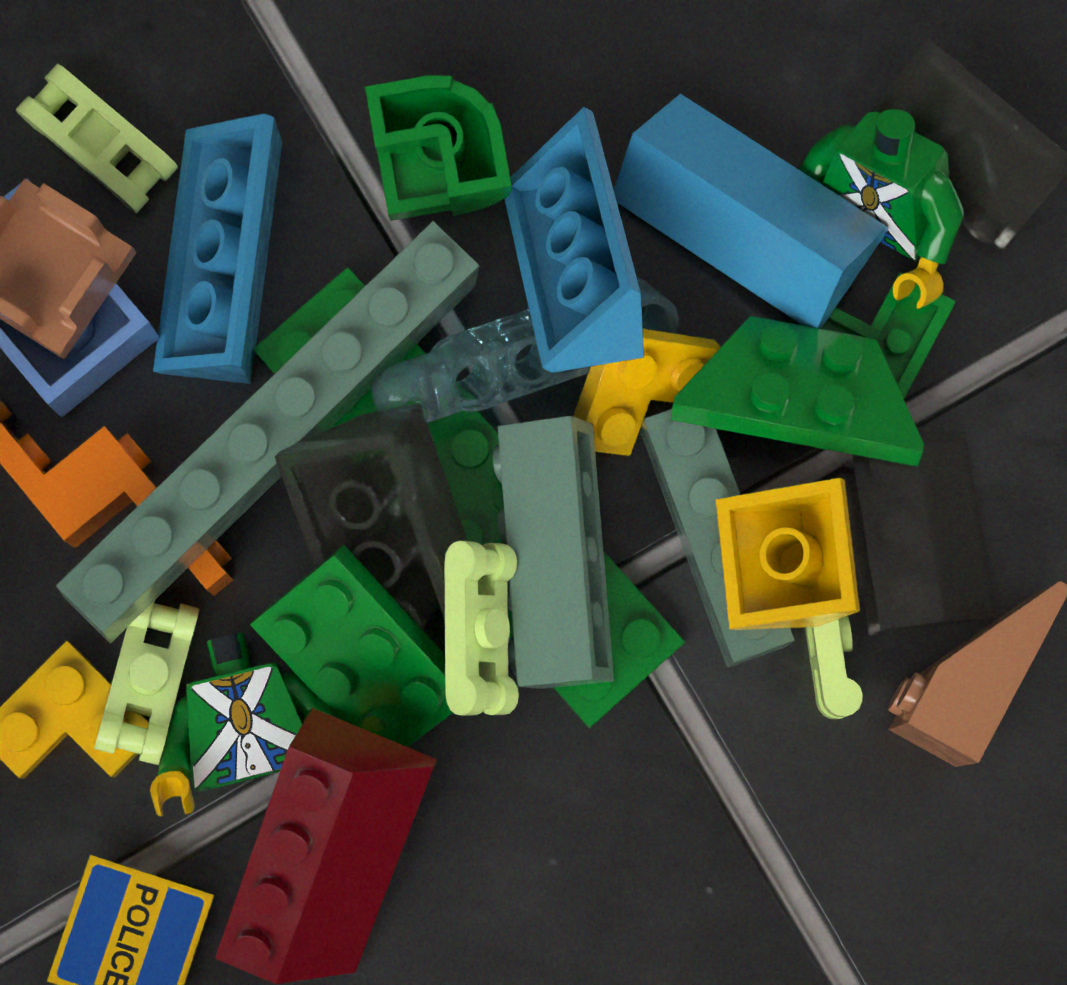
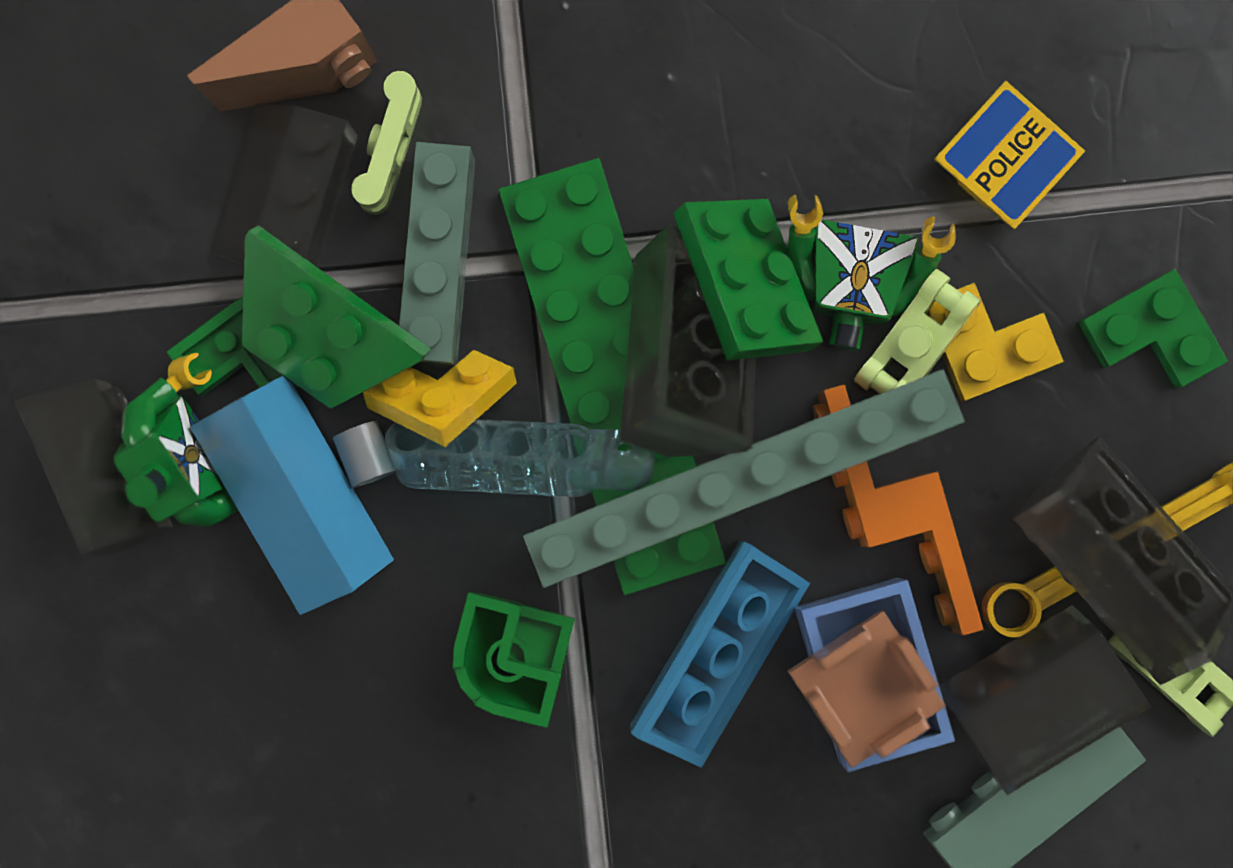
camera: 155 degrees left, 5 degrees up
yellowish green plate [15,64,178,214] -> none
dark red slope [215,708,437,984] -> none
yellowish green plate [444,541,519,716] -> none
sand green brick [493,416,614,689] -> none
dark azure slope [505,107,644,373] -> none
yellow slope [716,478,860,630] -> none
none -> light grey beam [332,421,398,488]

